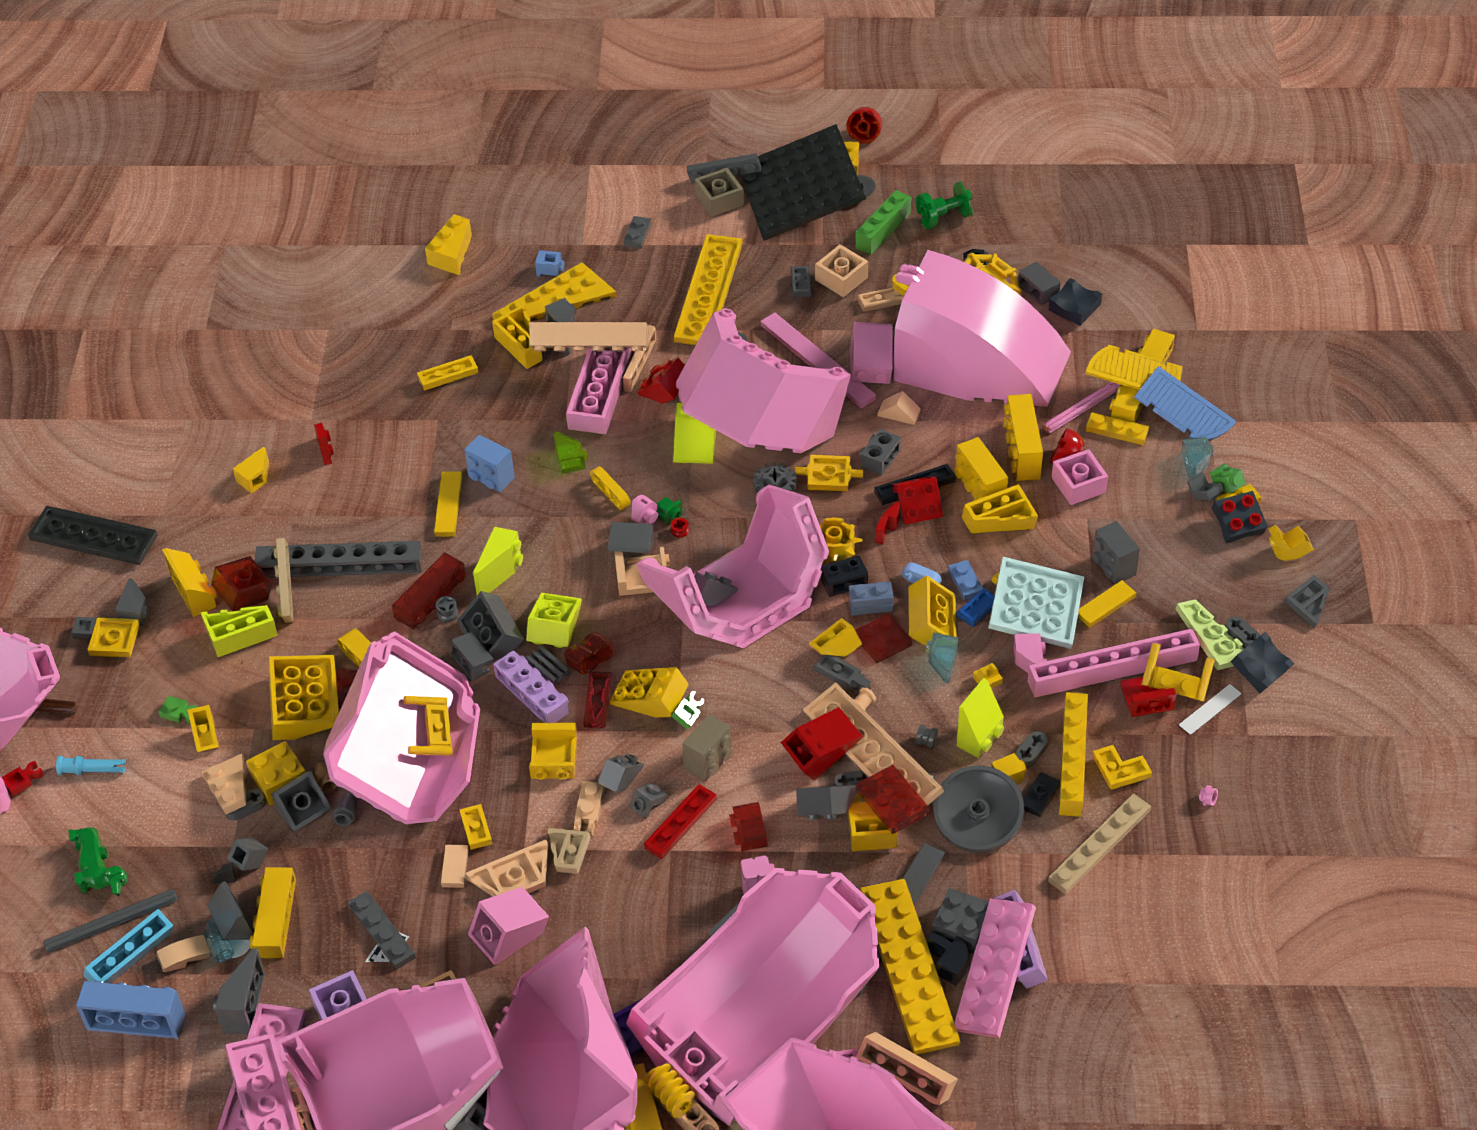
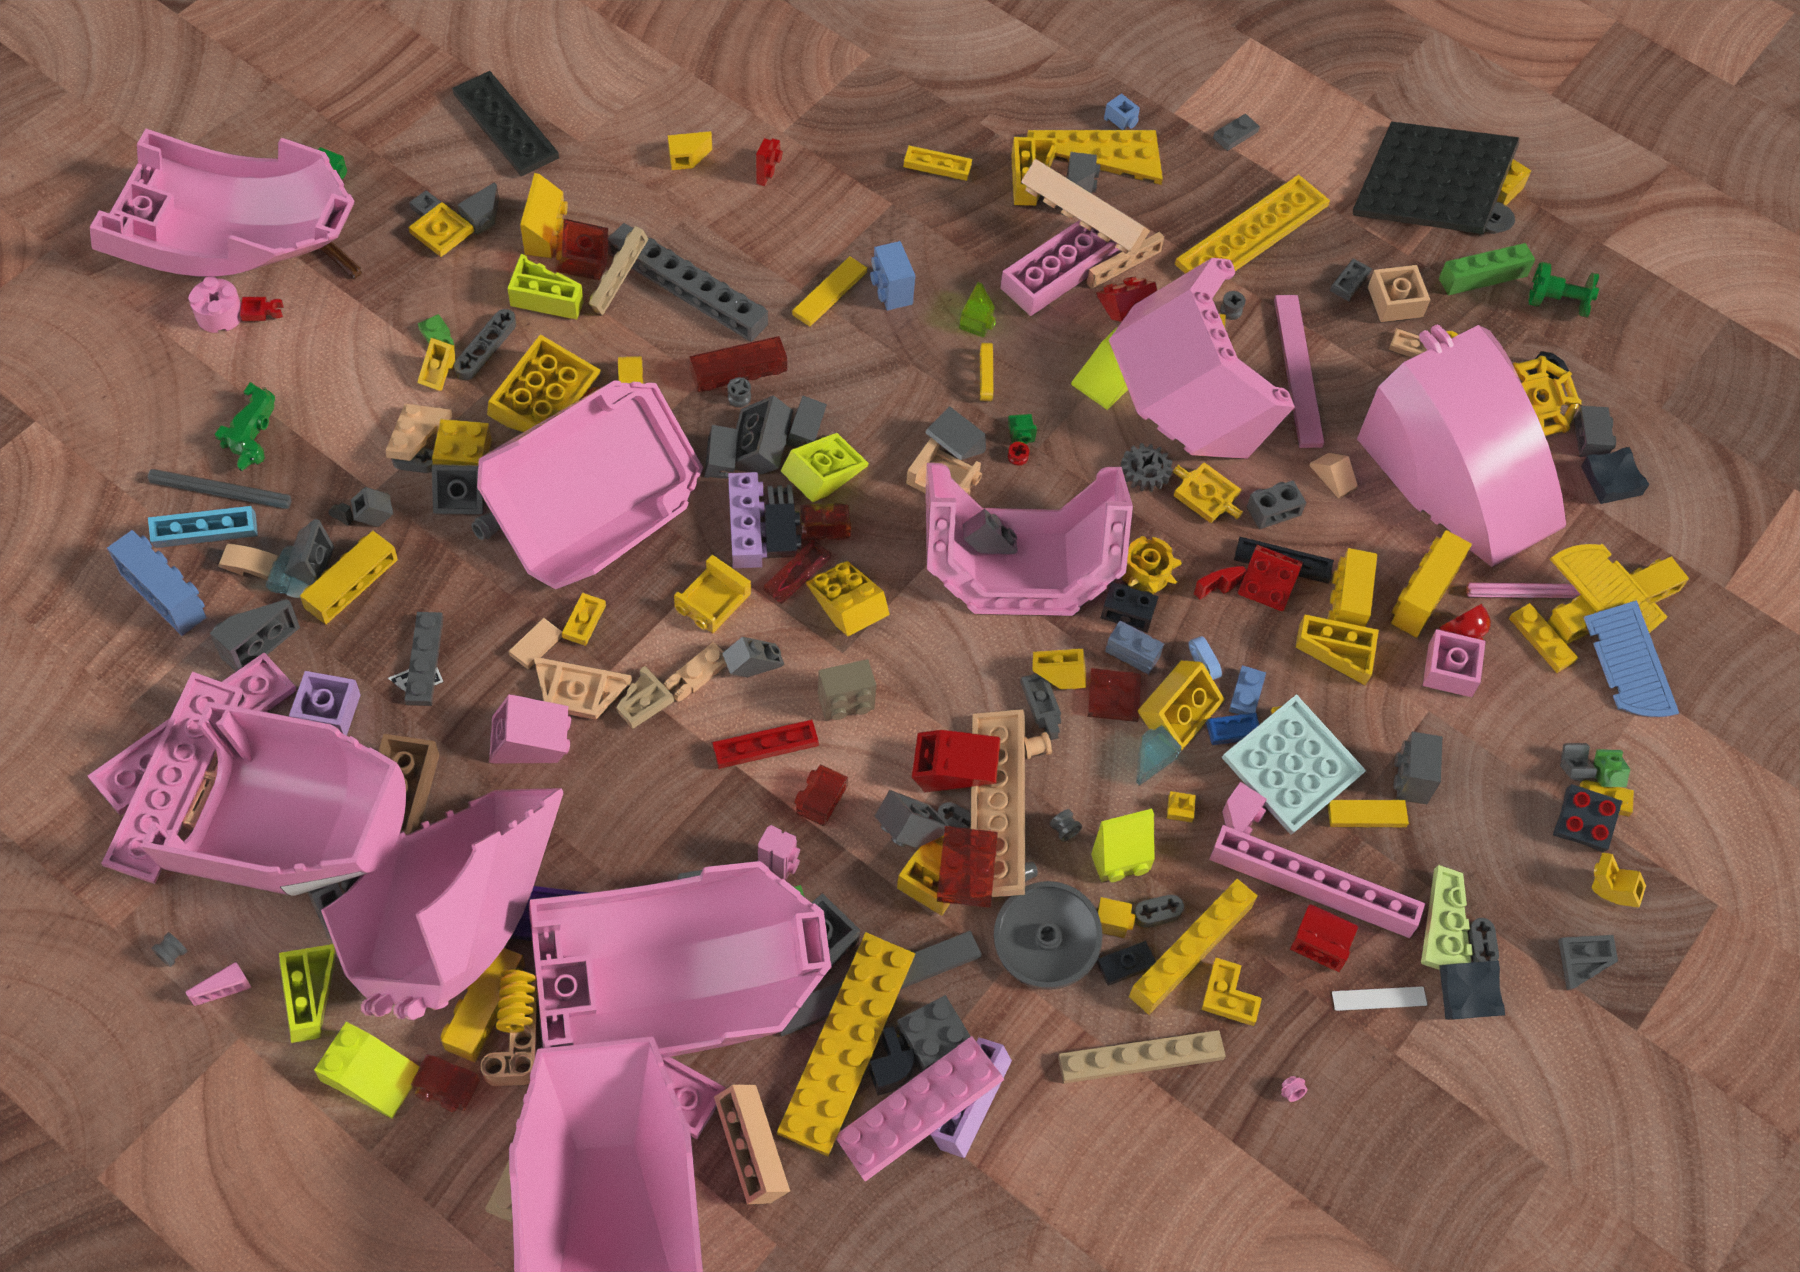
camera: 30 degrees right, 10 degrees up
medium azure pin [56,755,126,775] -> none
yellow plate [403,695,453,756] -> none
yellow wedge [425,214,472,275] -> none
neon yellow slope [473,527,523,595] -> none
dark grey bracket [629,783,668,818] -> none
bright pink piece [631,495,658,524] -> none
plate [671,691,704,729] -> none
dark grey plate [686,153,761,184] -> none
dark tan brick [695,168,744,217] -> none
red cylinder [846,107,883,144] -> none
bright pink slope [849,322,893,384] -> none
yellow plate [1141,643,1215,701] -> none
clear light blue slope [1181,437,1214,480] -> none
none -> dark grey beam [454,309,516,380]
none -> black brick [765,503,801,558]
none -> dark grey hinge [785,396,827,448]

